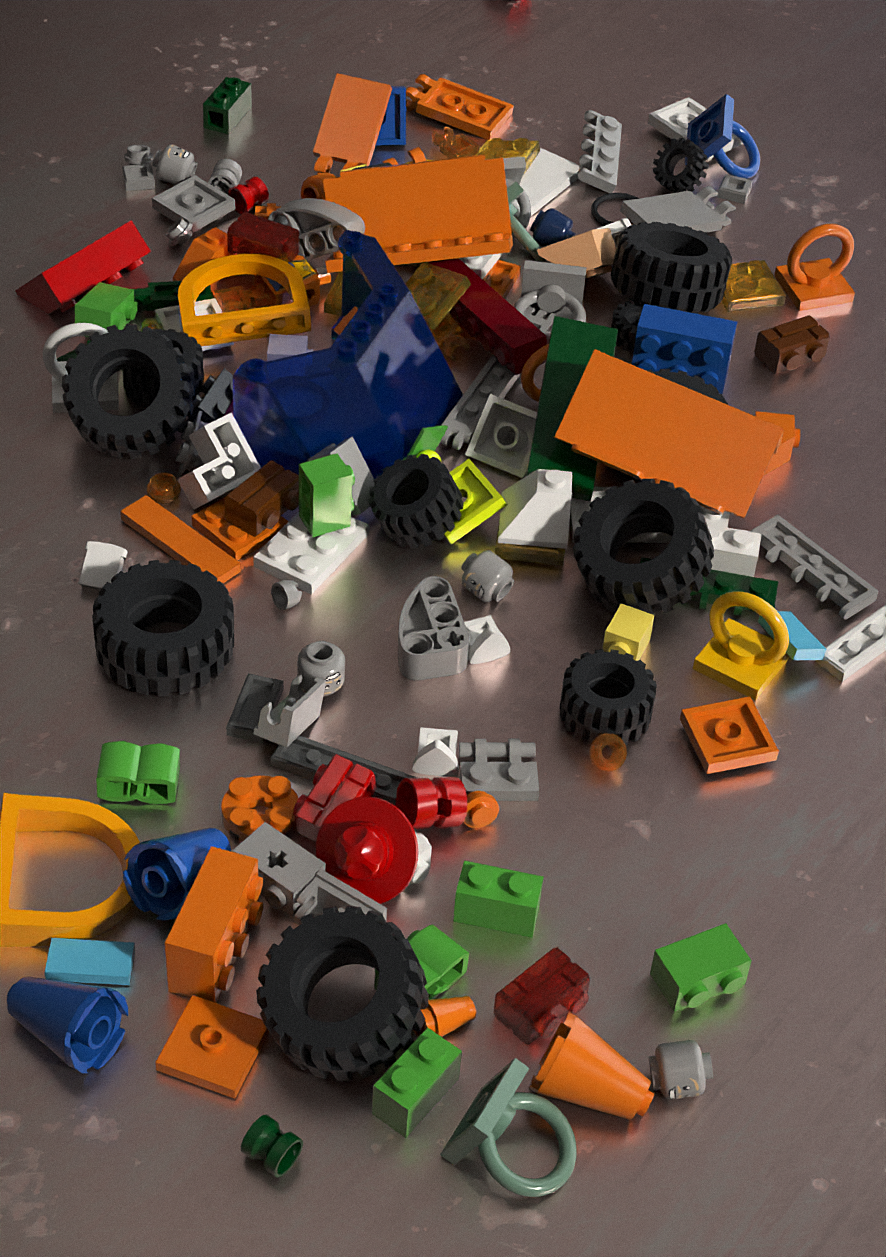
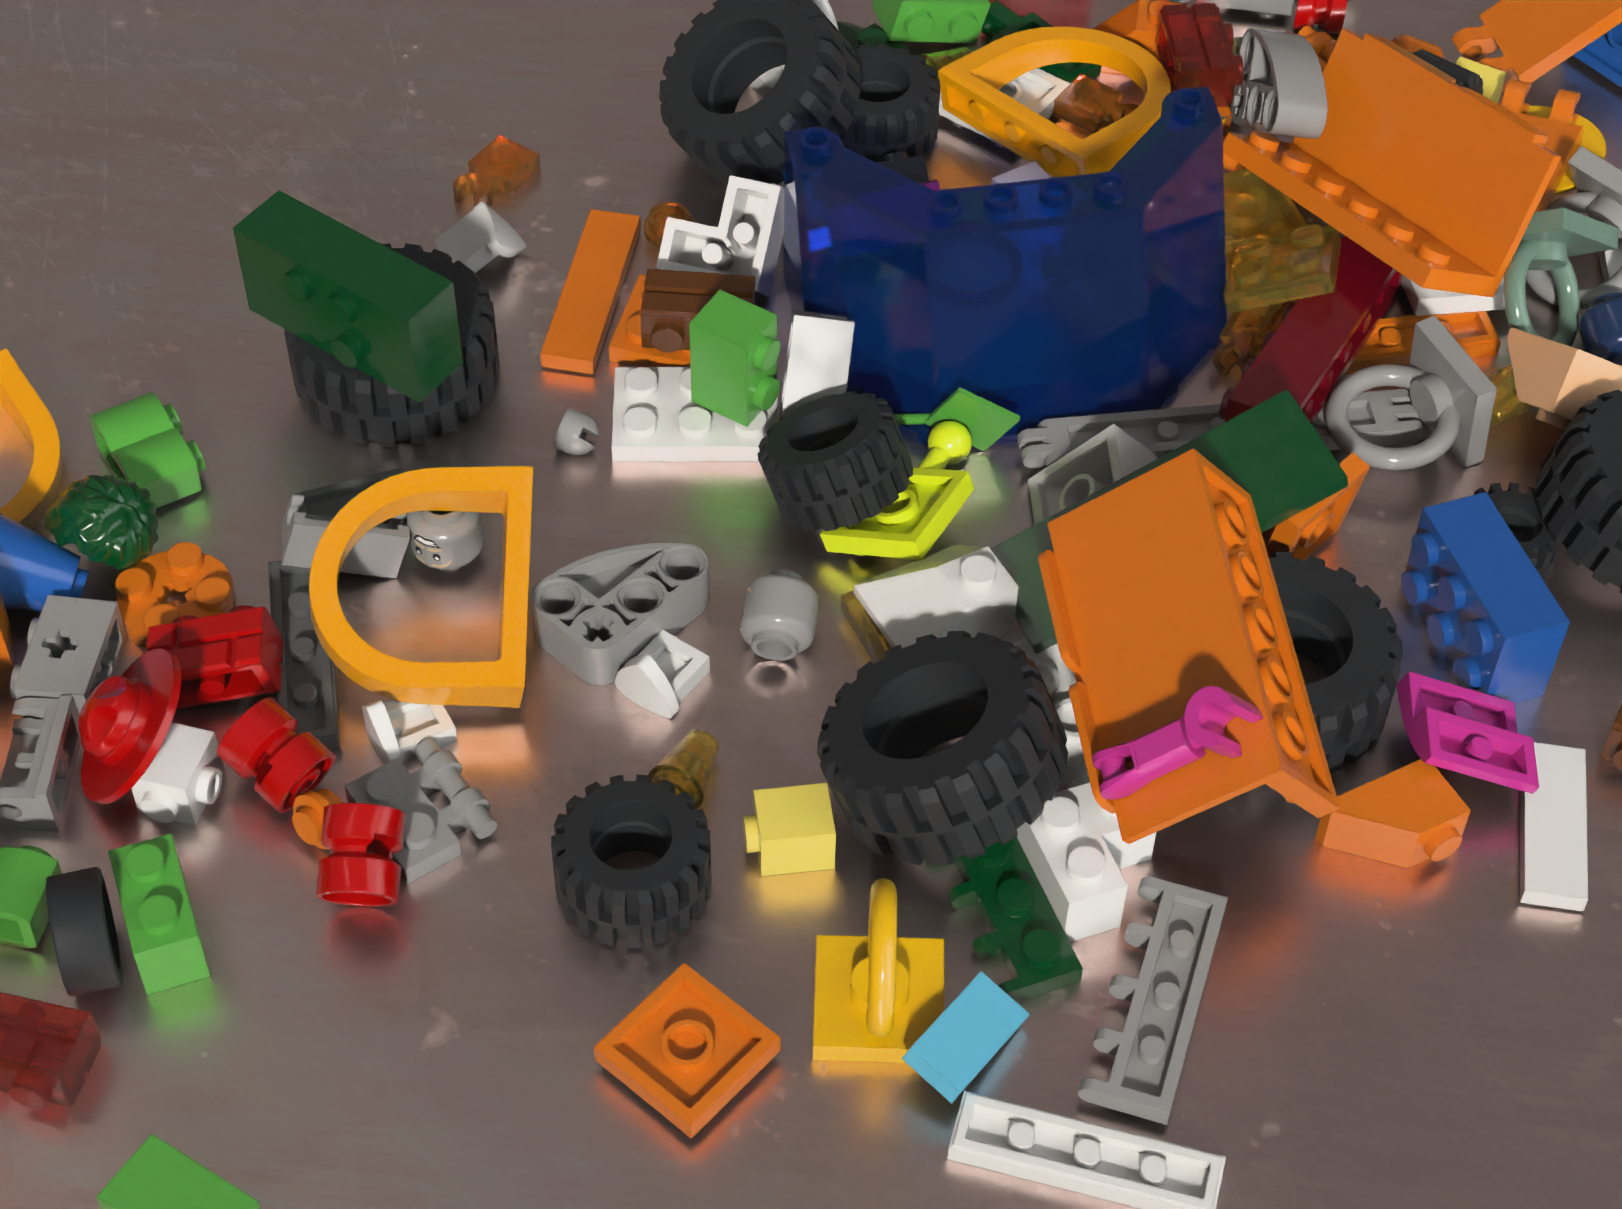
camera: 60 degrees right, 5 degrees up
clear orange plate [589,733,627,771] -> none
none -> dark green hair [44,475,159,570]
none -> black tyre [46,867,122,996]
none -> dark green brick [233,190,463,403]
none -> light orange window [309,466,533,708]
none -> red wheel [316,803,406,907]
none -> clear orange plate [453,135,541,207]
none -> clear yellow cone [648,729,719,809]
none -> dark pink piece [1092,686,1263,800]
none -> dark pink slope [1397,671,1539,794]
none -> white tile [1520,742,1588,911]

